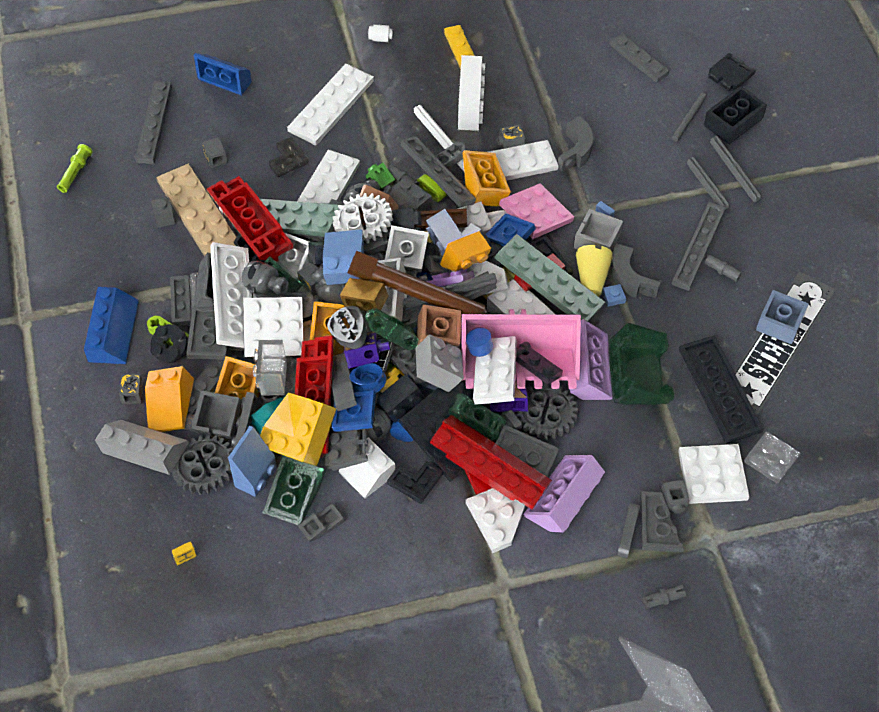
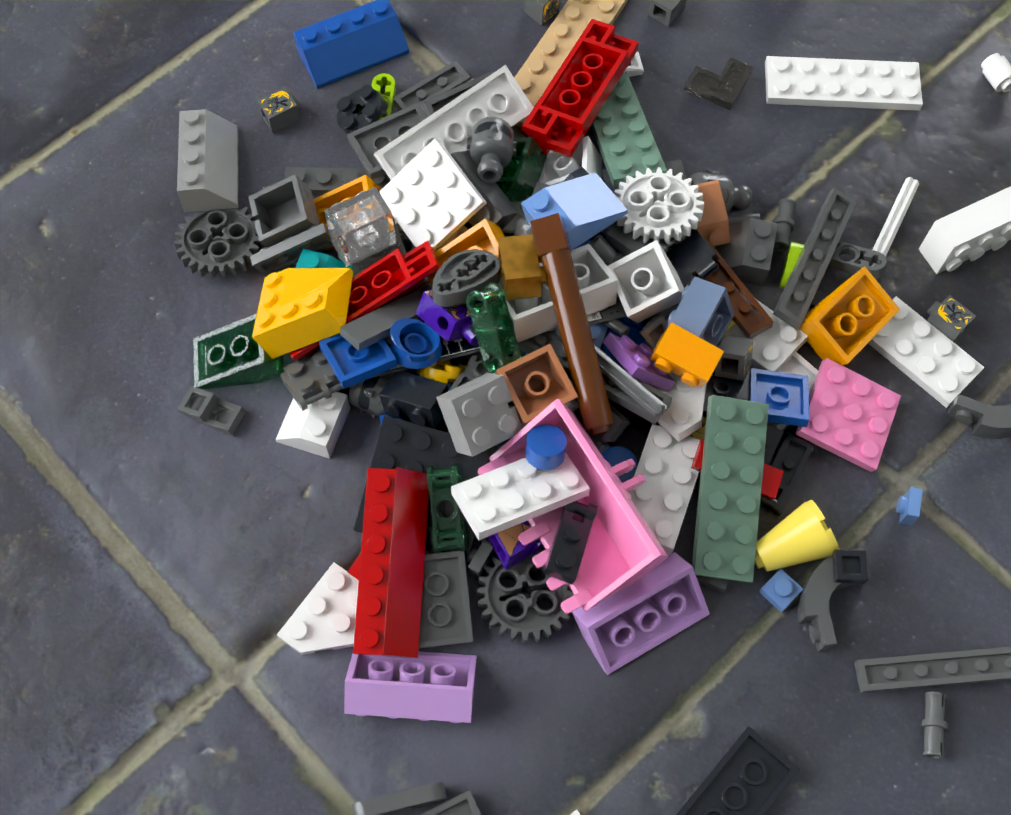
camera: 60 degrees right, 10 degrees up
light orange slope [145,366,194,432] -> none
yellow tile [172,542,196,565] -> none
medium blue slope [228,426,277,497] -> none
white plate [296,150,360,239] -> none
bright green bracket [365,163,395,190] -> none
black plate [387,461,443,504] -> none
light grey piece [574,209,623,251] -> none
clear green windscreen [608,322,674,405] -> none
none -> black plate [832,550,868,584]

